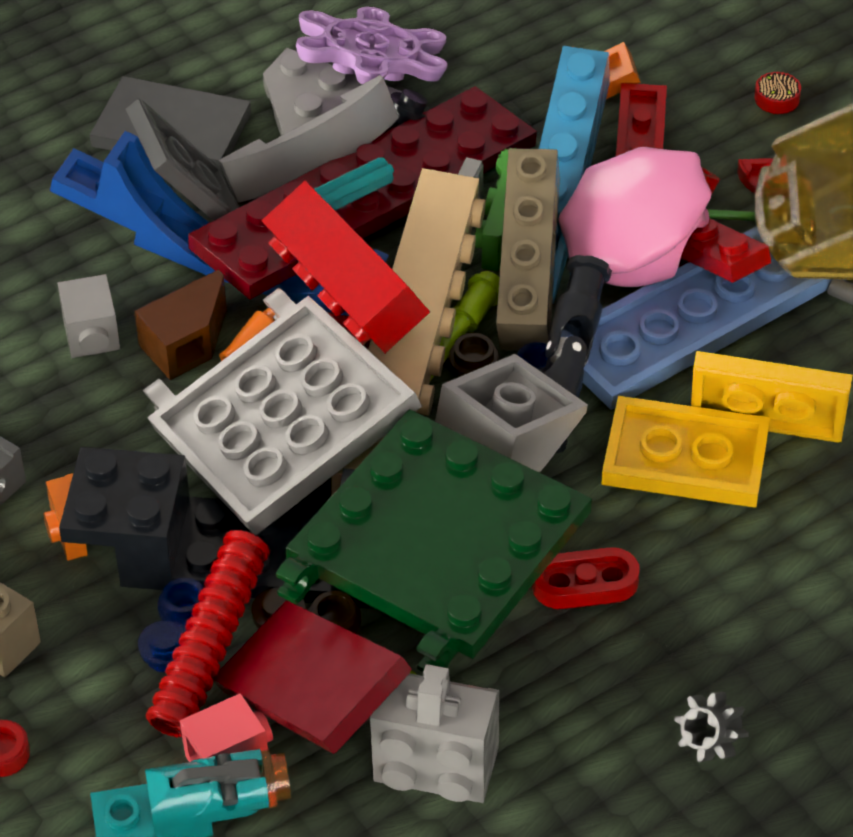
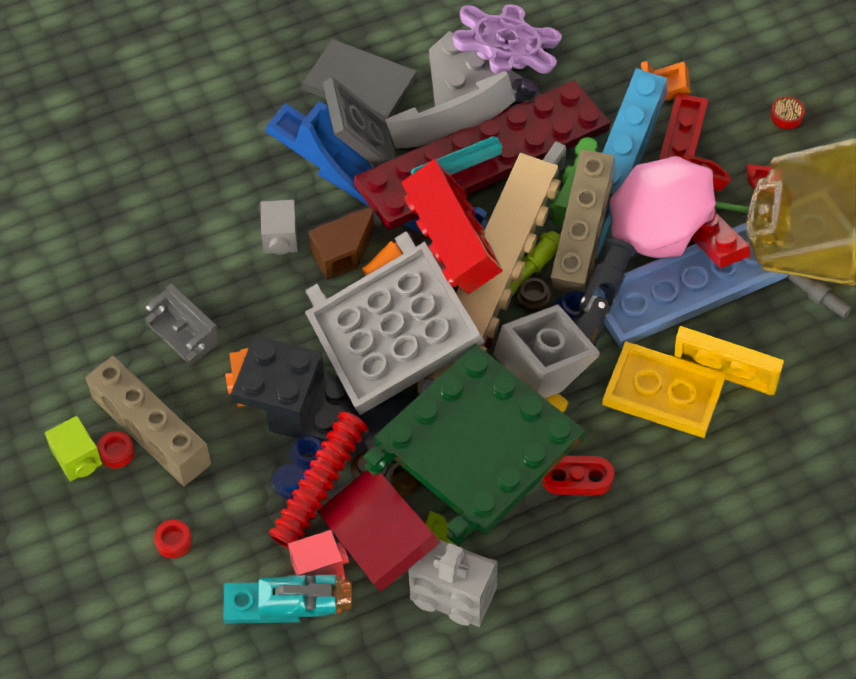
camera: 10 degrees right, 10 degrees up
dark grey gear [674,691,749,762] -> none

